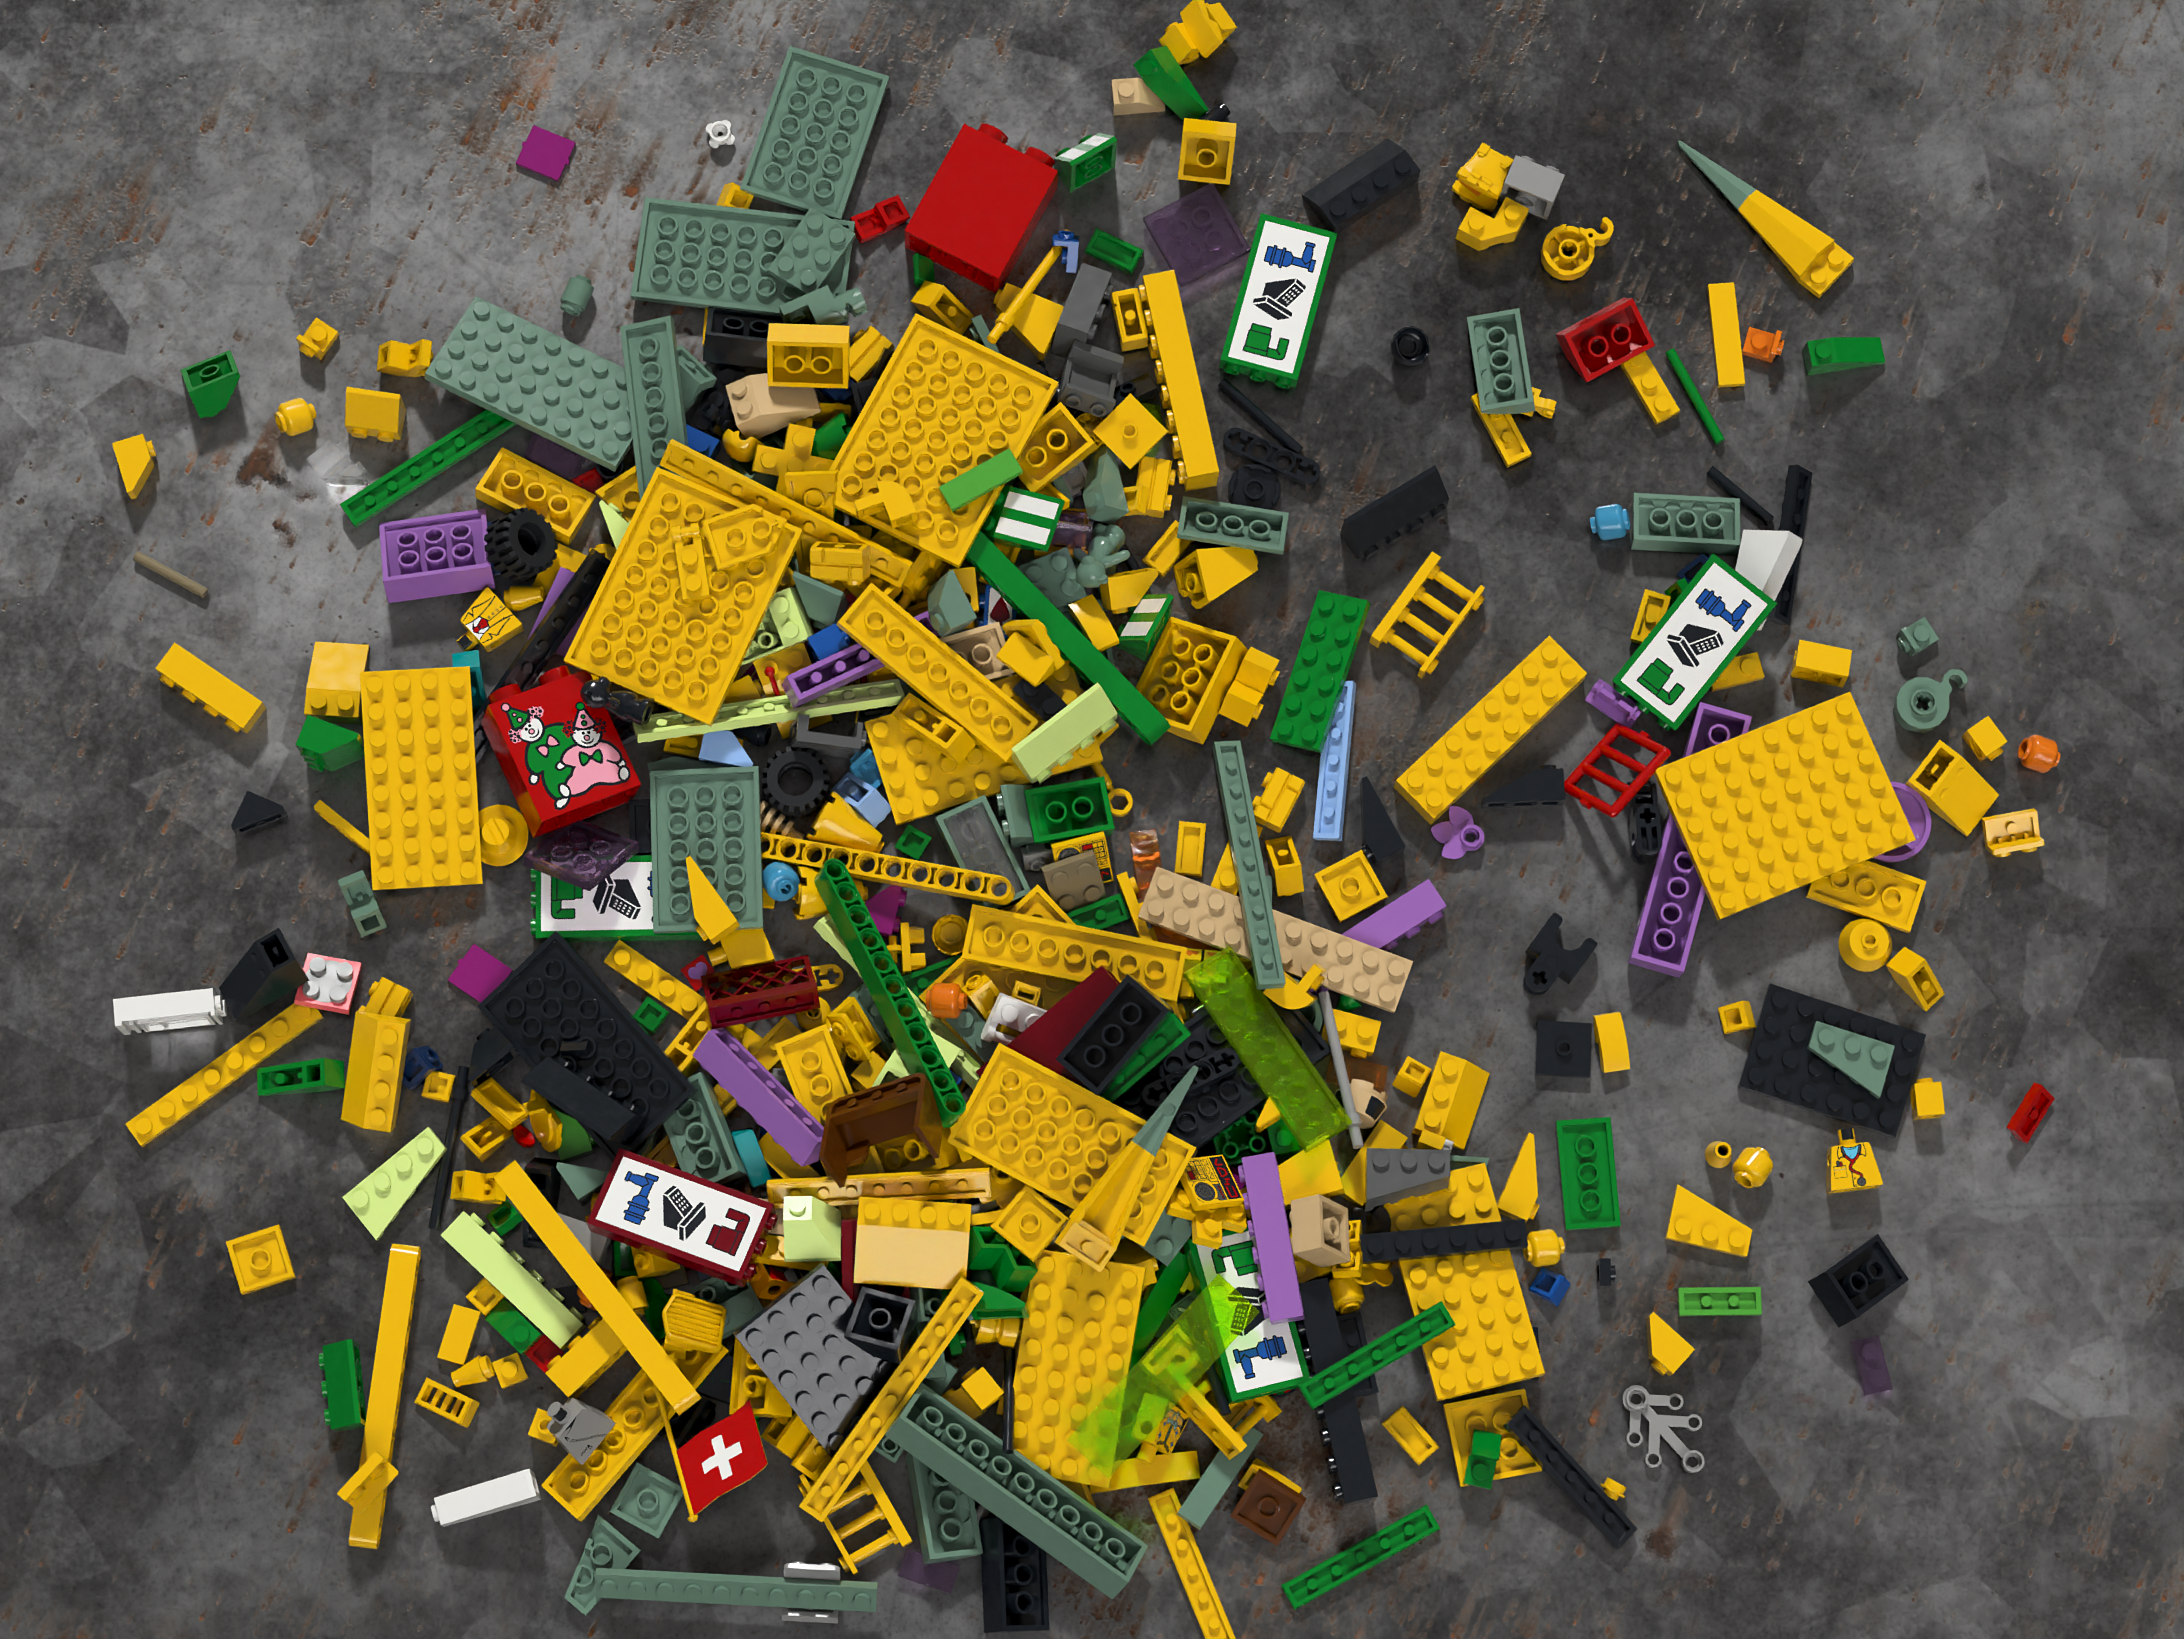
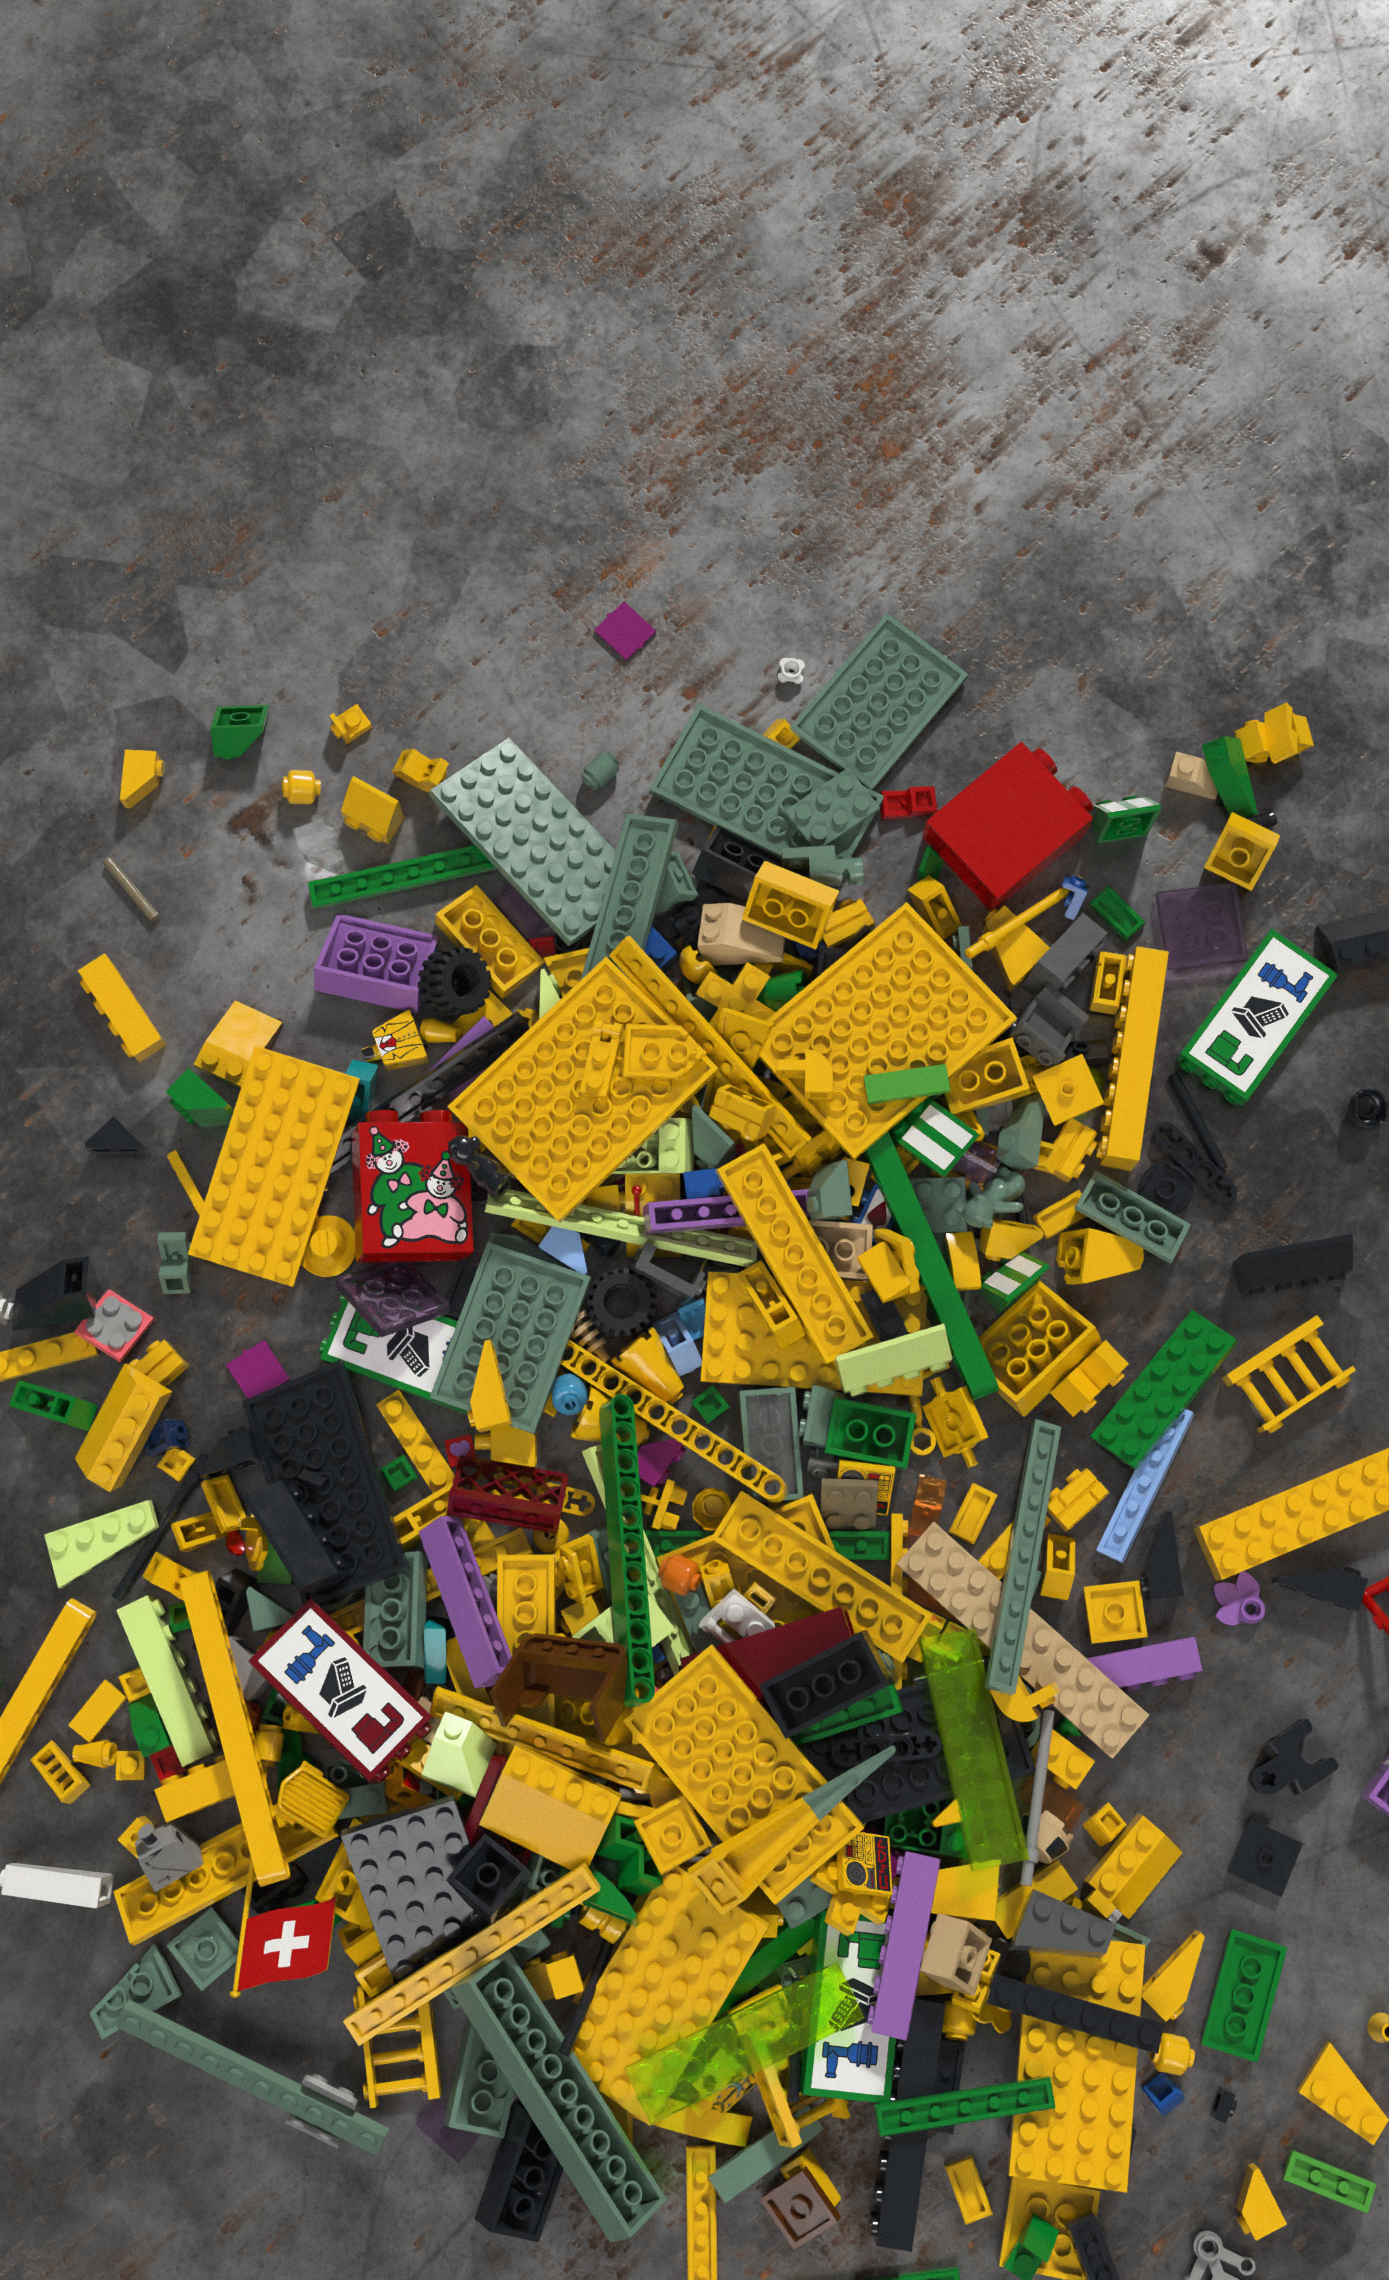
camera: 30 degrees right, 0 degrees up
yellow slope [1593,1012,1630,1073] -> none
none -> yellow plate [922,1376,989,1468]

